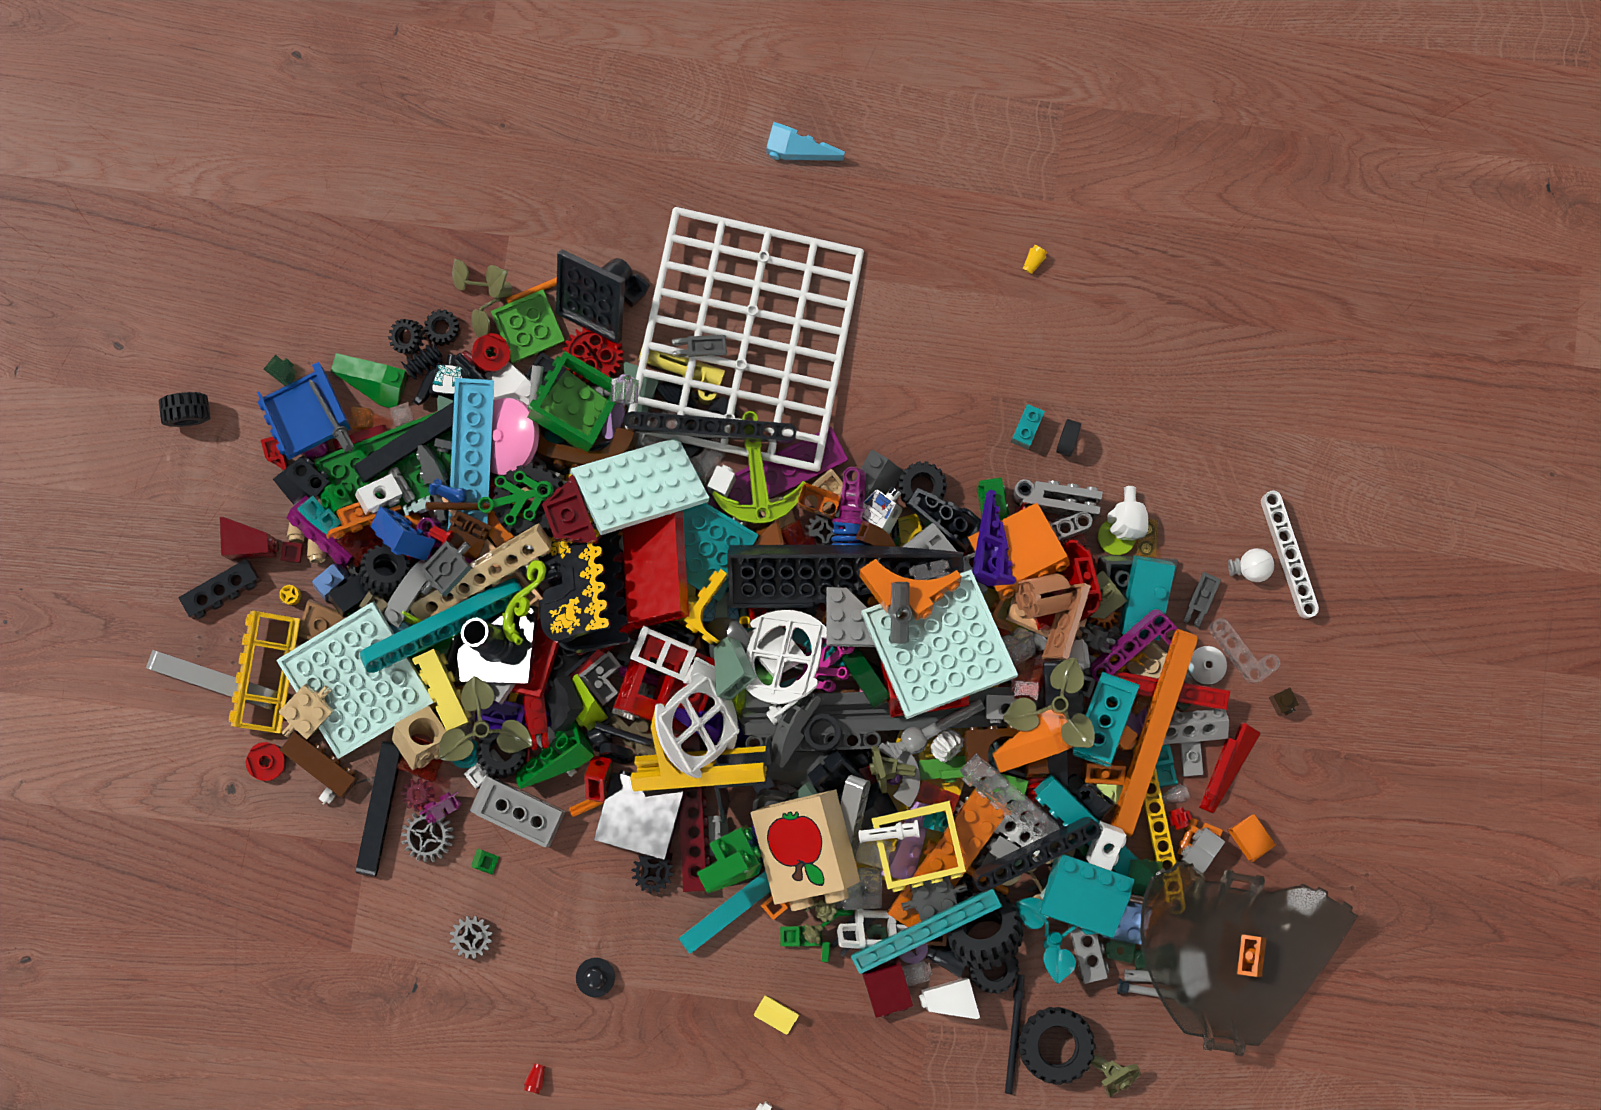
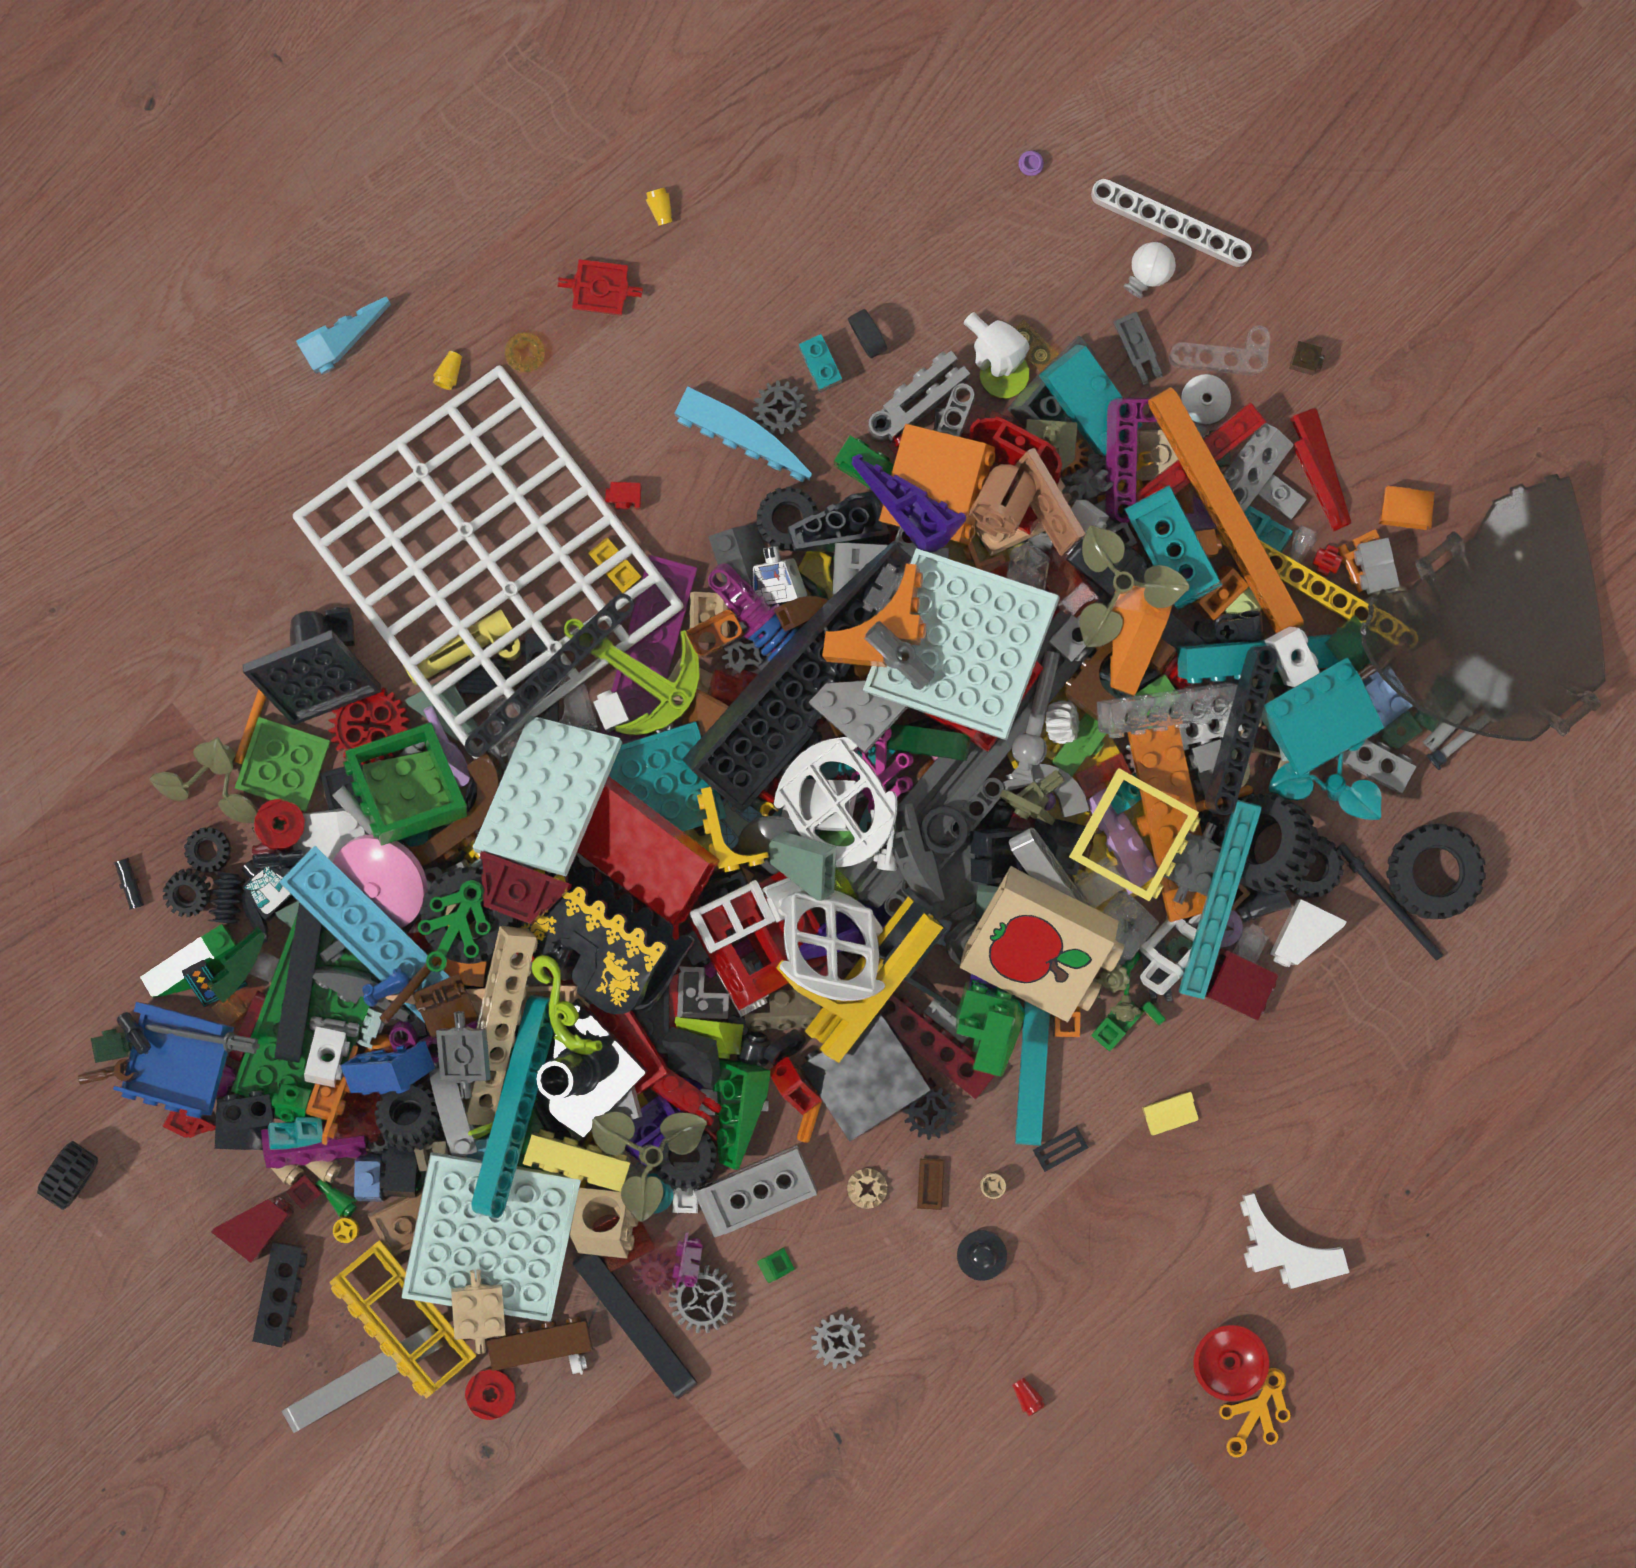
camera: 45 degrees left, 5 degrees up
red piece [428,525,454,545] -> none
black bar [594,722,652,747] -> none
clear brick [610,375,639,405] -> none
dark grey hinge [672,335,727,357] -> none
white pin [859,820,920,843] -> none
olive piece [1090,1054,1141,1098] -> none
orange brick [1237,934,1266,977] -> none
none -> reddish brown piece [78,1059,138,1084]
none -> black pin [114,858,145,910]
none -> black axle [117,1012,151,1055]
none -> black tile [181,959,249,1007]
none -> dark green slope [207,927,265,1003]
none -> green cone [316,1179,357,1218]
none -> yellow cone [433,351,462,390]
none -> clear yellow gear [505,332,545,373]
none -> red plate [558,259,643,316]
none -> yellow slope [588,537,641,593]
none -> red brick [605,482,642,510]
none -> medium azure slope [675,386,812,482]
none -> dark grey gear [753,380,807,436]
none -> tan gear [847,1168,887,1209]
none -> reddish brown tile [917,1158,945,1210]
none -> tan wheel [980,1173,1006,1199]
none -> medium lavender plate [1019,151,1044,176]
none -> black tile [1033,1126,1088,1172]

